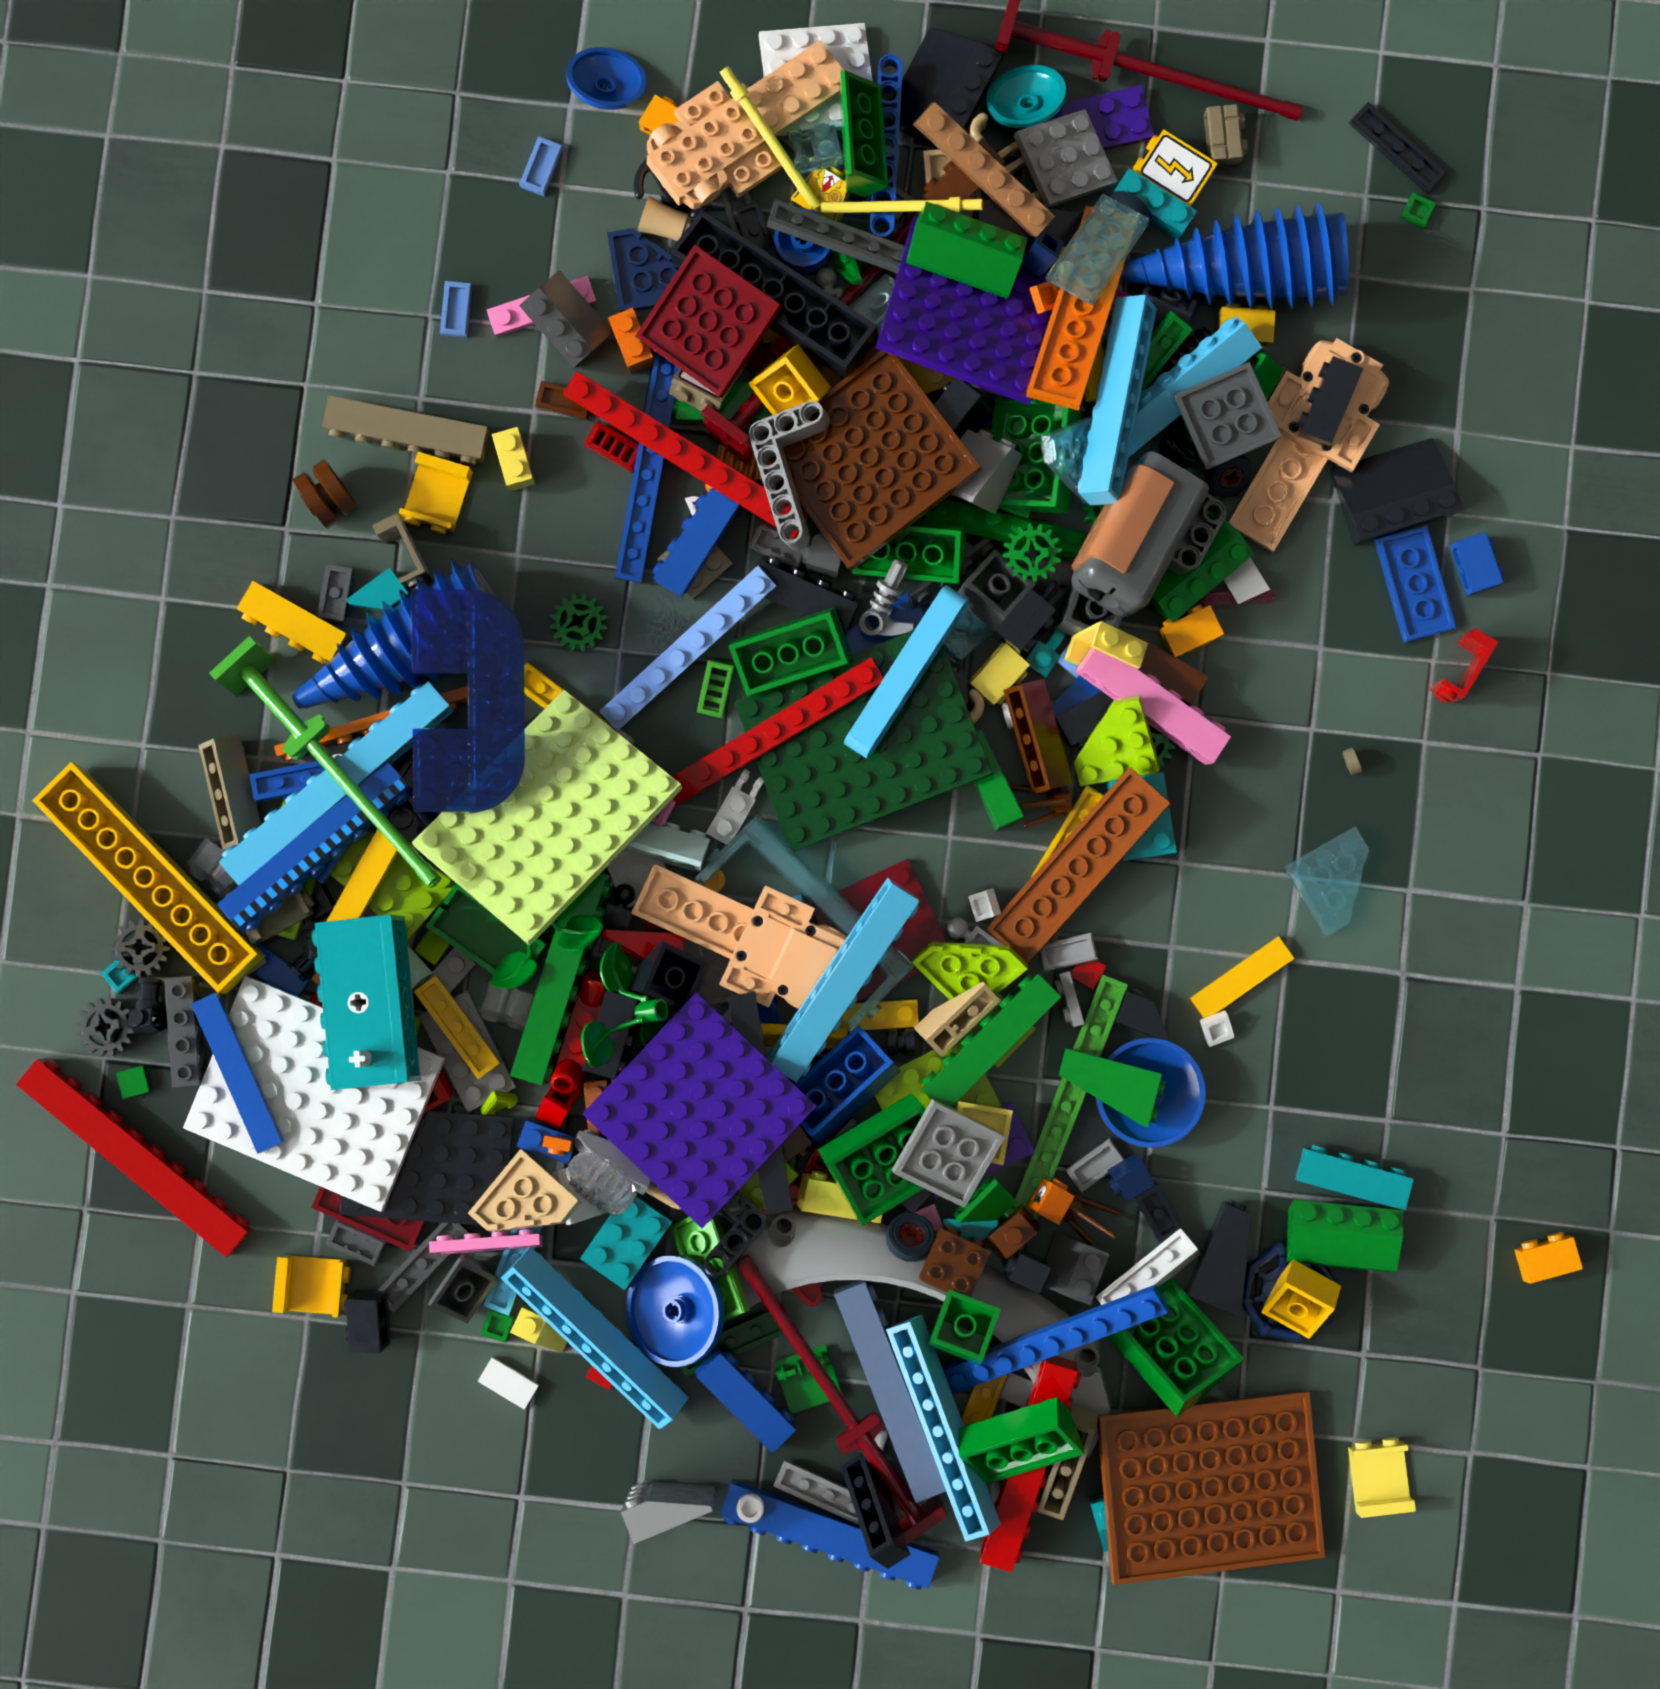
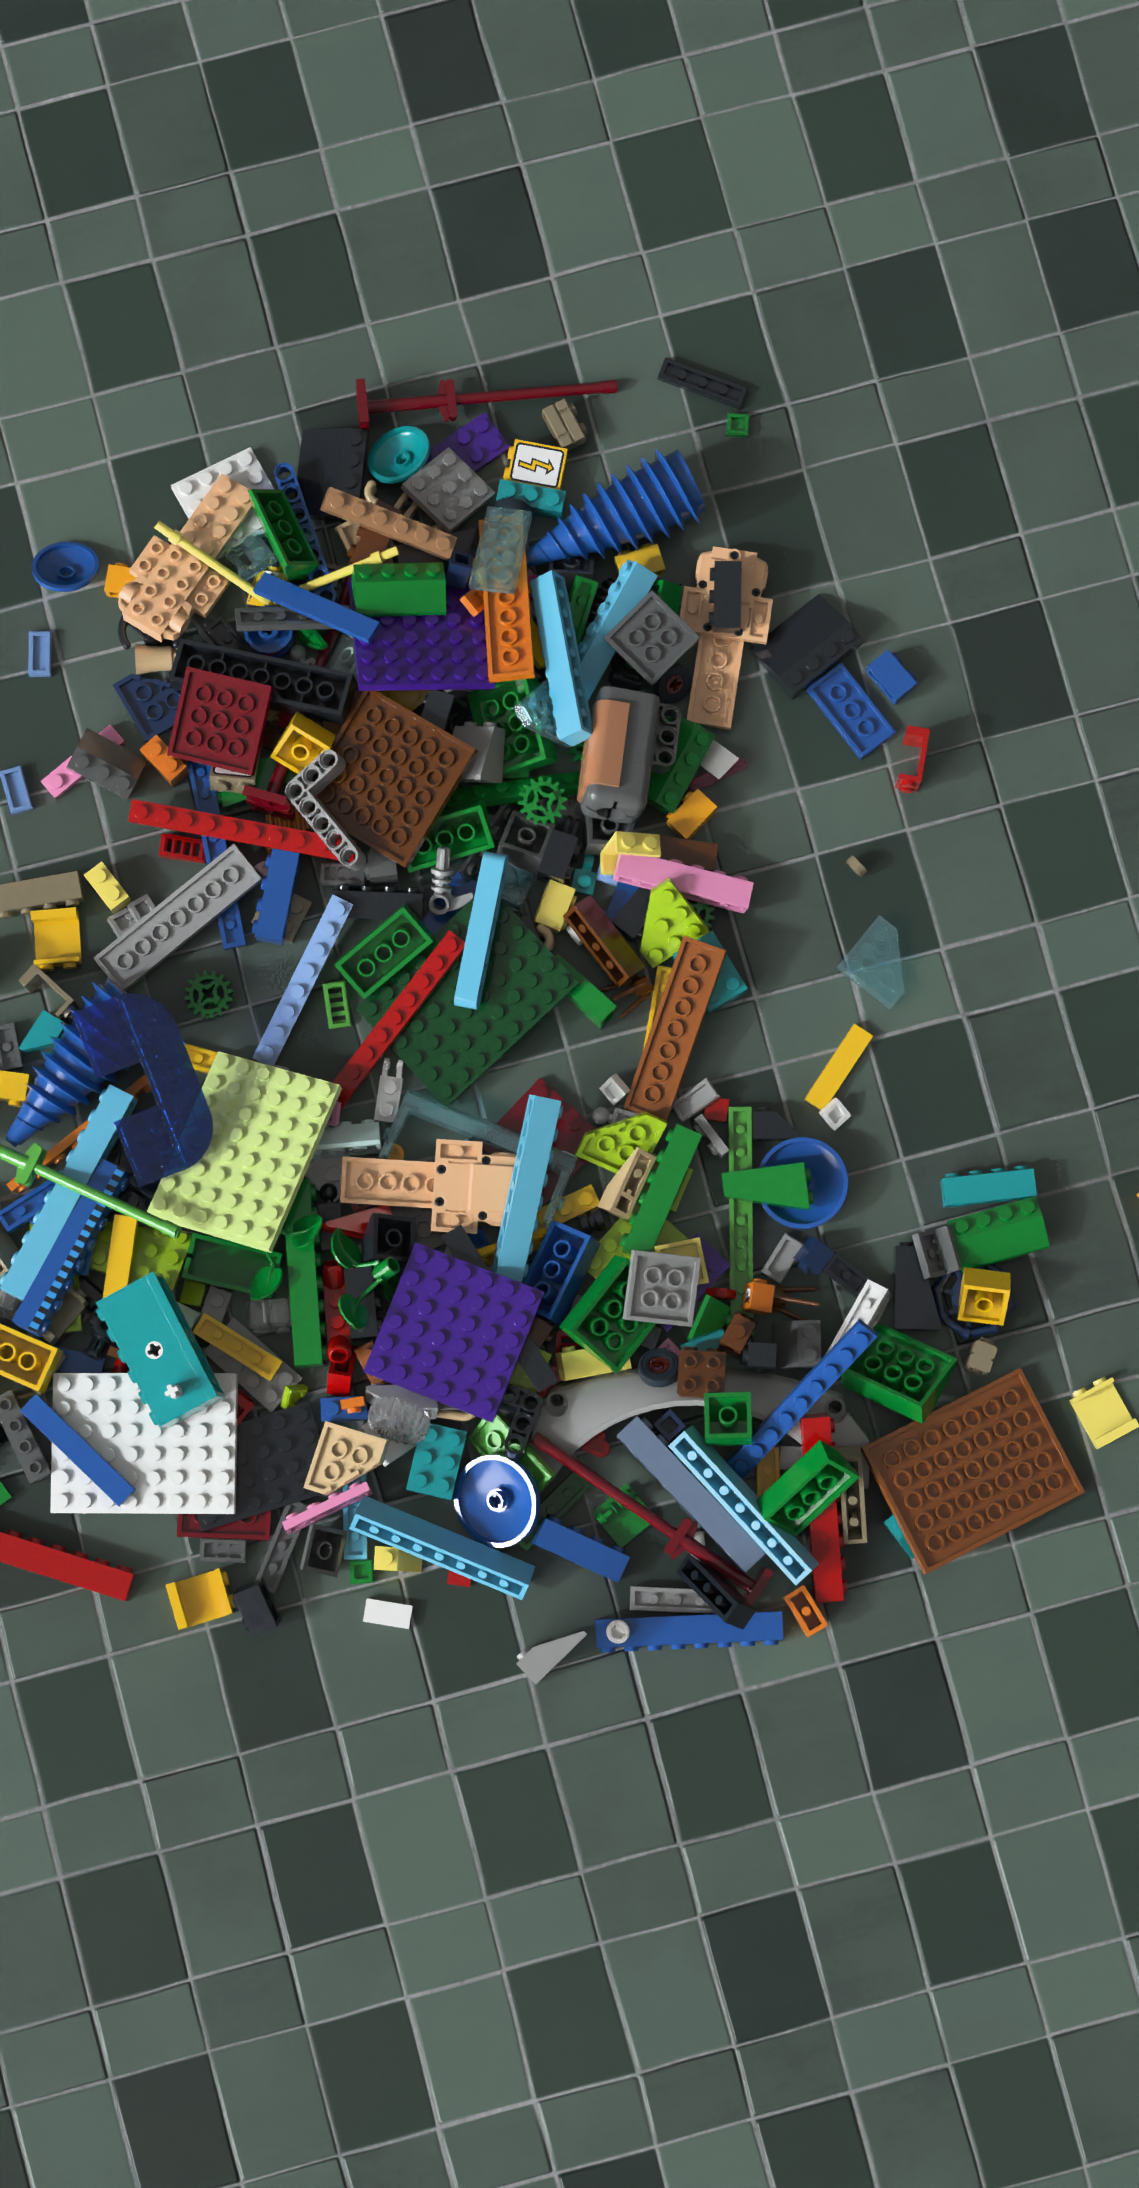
camera: 20 degrees left, 5 degrees down
reddish brown tile [535,381,590,421] -> none
none -> light grey plate [93,844,262,991]
none -> light grey slope [107,894,155,937]
none -> blue tile [253,572,381,644]
none -> dark blue brick [653,1409,686,1443]
none -> red tile [706,1288,736,1300]
none -> orange brick [783,1585,828,1637]
none -> dark grey bracket [912,1225,962,1280]
none -> dark tan brick [963,1337,998,1376]

